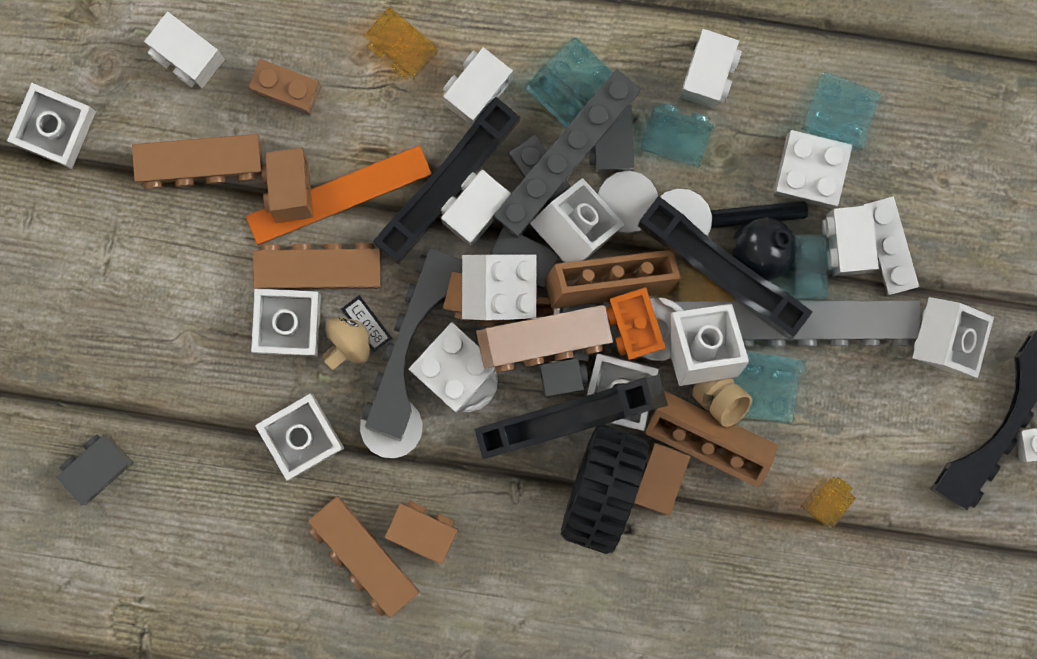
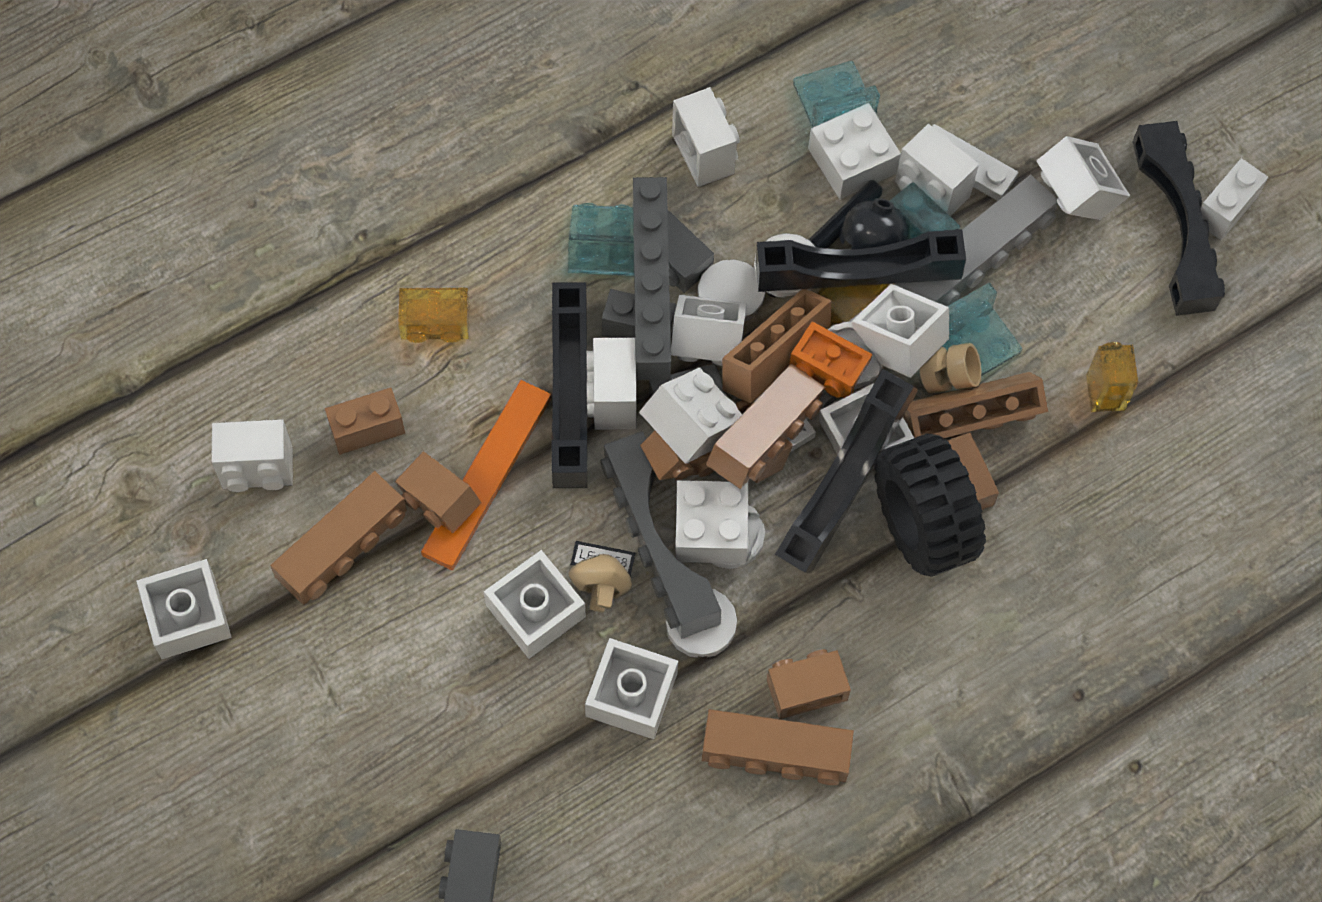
camera: 40 degrees left, 20 degrees down
medium nougat brick [253,243,382,290] -> none
white brick [443,47,513,126] -> none
dark grey brick [540,358,588,398] -> none
clear light blue bracket [640,103,715,168] -> none

